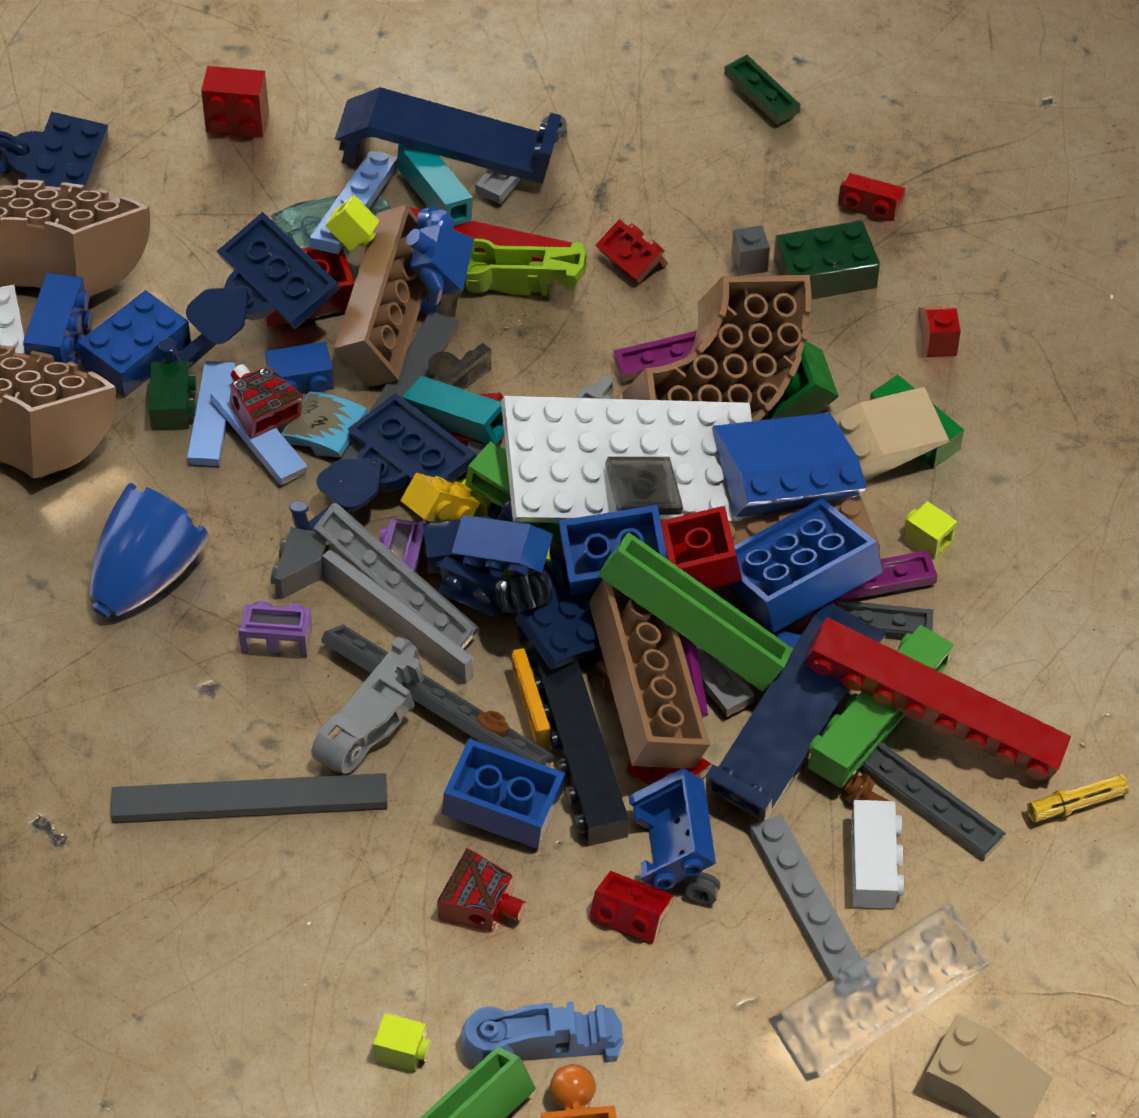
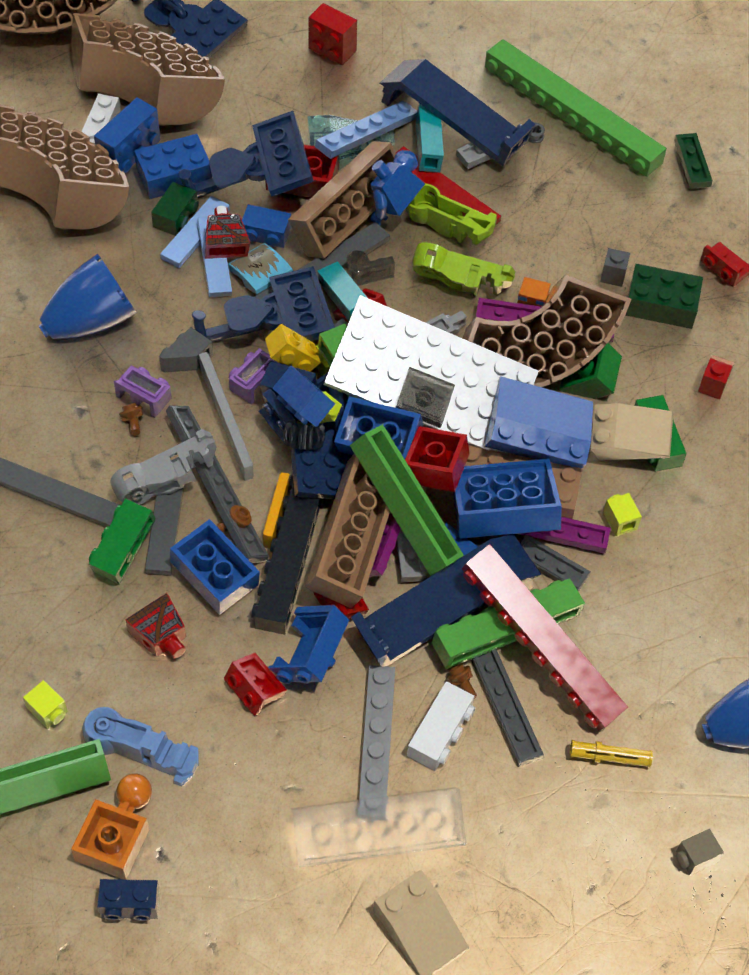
camera: 25 degrees right, 5 degrees up
light grey tile [314,503,480,649] -> none
neon yellow brick [325,195,380,251] -> none
red bracket [595,219,668,283] -> none
dark grey bush [686,872,721,905] -> none
none -> green brick [89,498,156,584]
none -> dark orange plate [119,403,143,436]
none -> dark grey tile [145,488,184,576]
none -> lime piece [412,242,516,296]
none -> bright green brick [485,39,667,177]
none -> orange brick [517,277,551,307]

